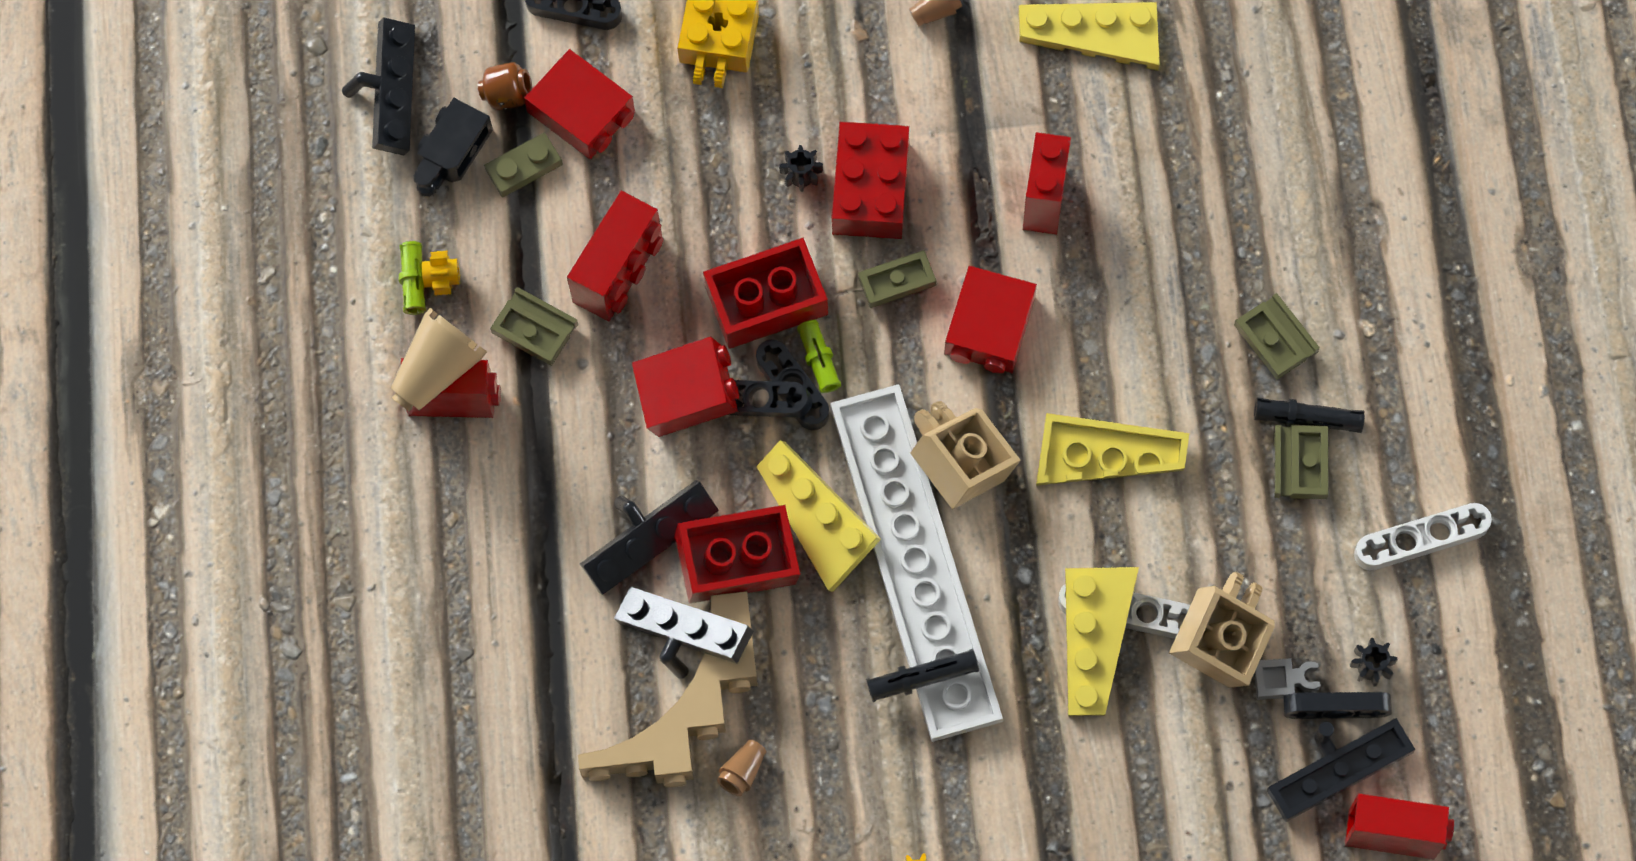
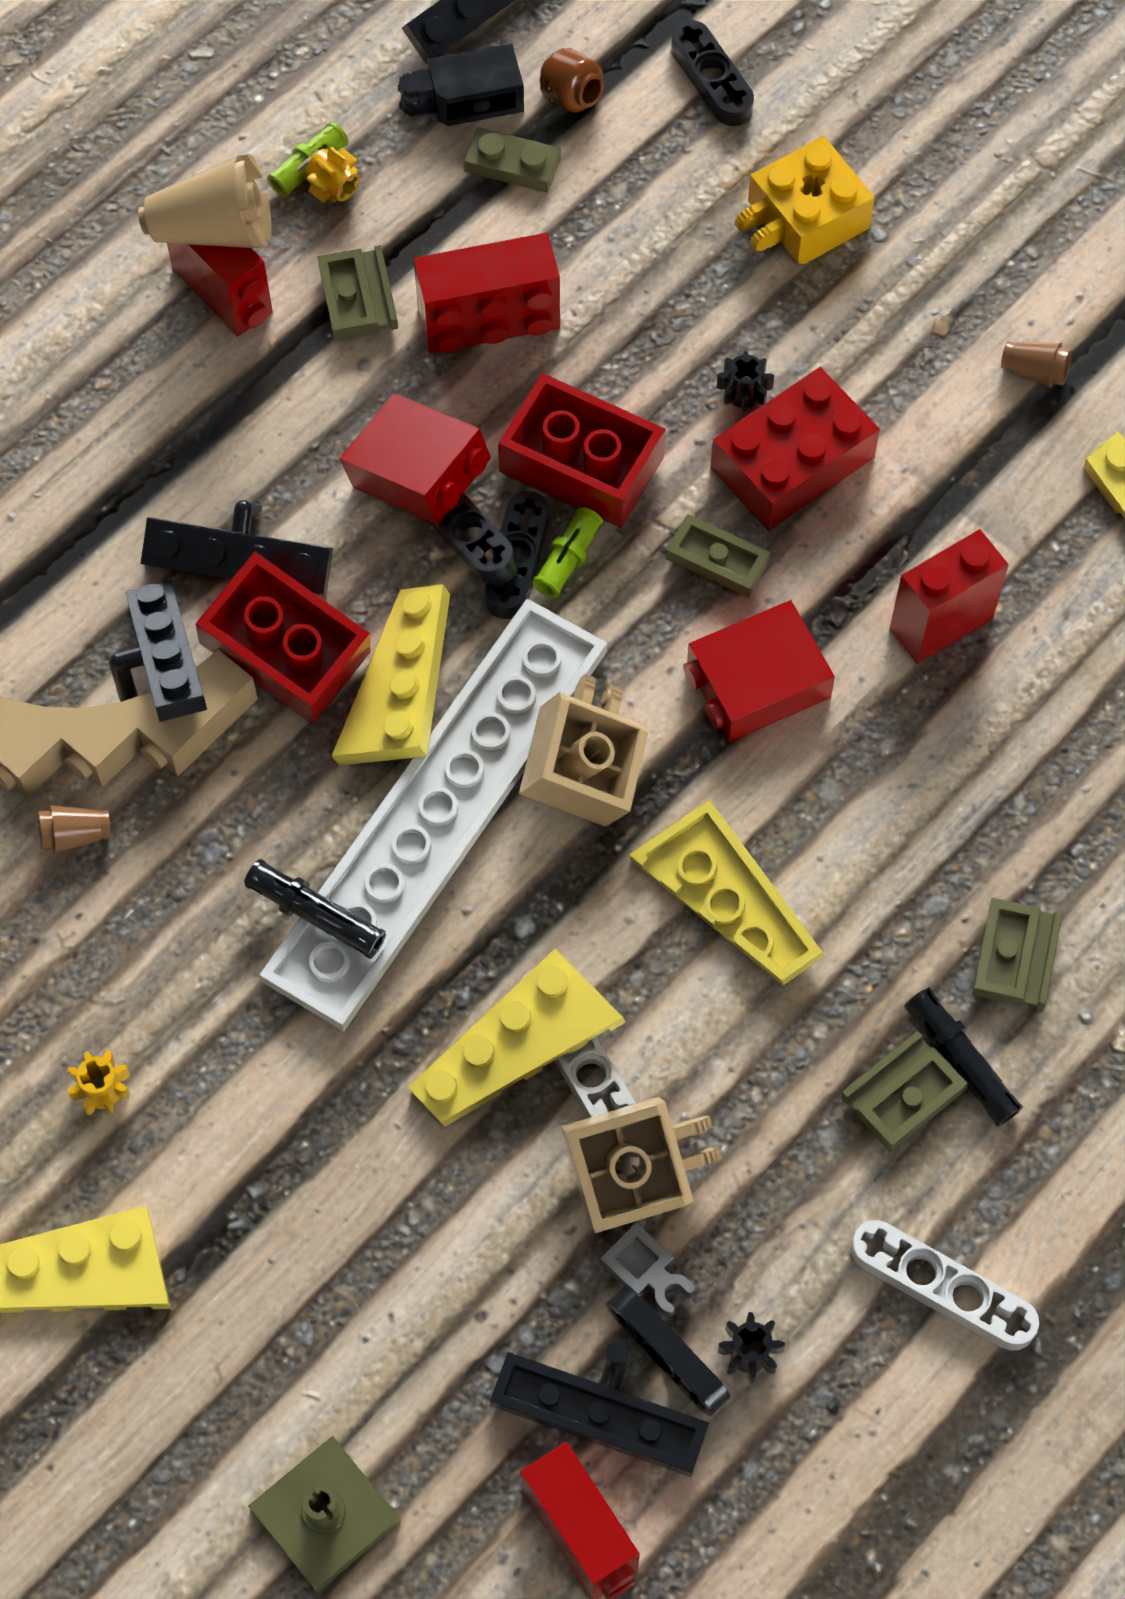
camera: 45 degrees right, 5 degrees down
red brick [524,49,635,160] -> none

